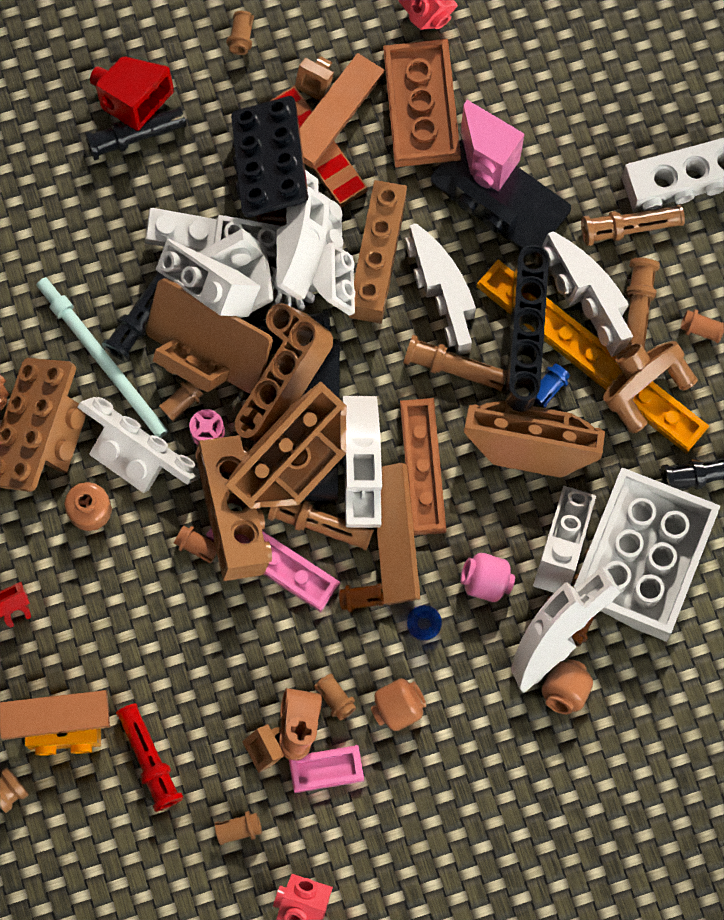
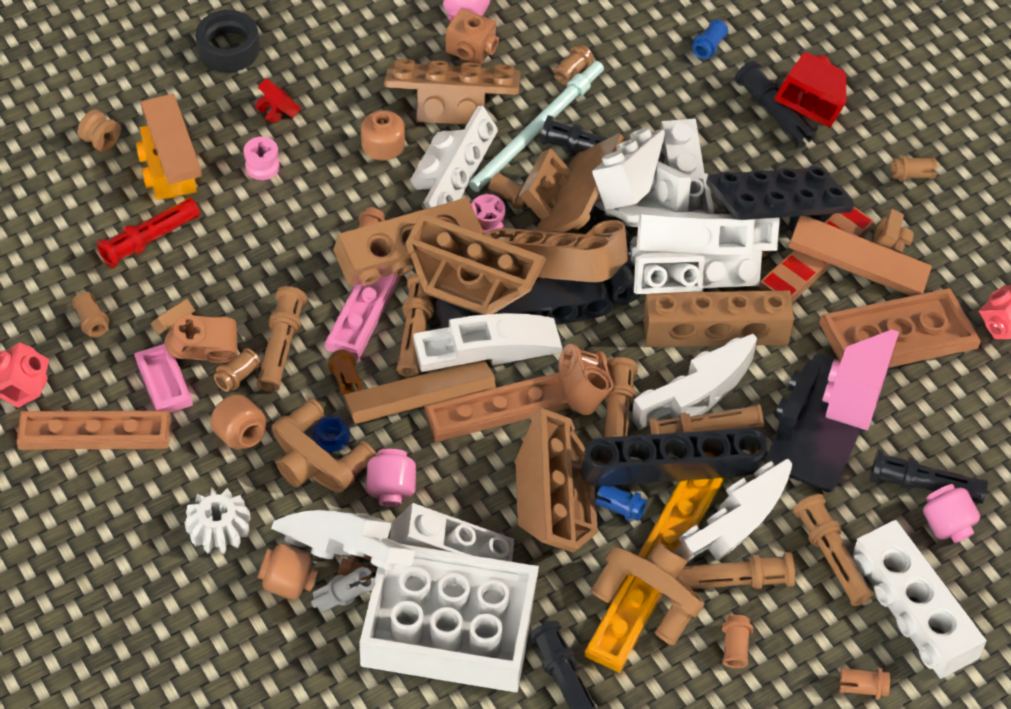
camera: 75 degrees right, 20 degrees down
none -> nougat tile [17,411,171,450]
none -> white gear [184,487,251,554]
none -> bright pink wheel [244,137,280,180]
none -> medium nougat pin [256,286,308,392]
none -> medium nougat connector [271,398,376,493]
none -> light grey axle [311,567,375,612]
none -> medium nougat pin [552,45,594,85]
none -> nougat piece [559,344,613,415]
none -> medium nougat pin [649,404,764,434]
none -> blue pin [692,19,729,59]
none -> black pin [870,449,988,504]
none -> bright pink head [923,484,980,544]

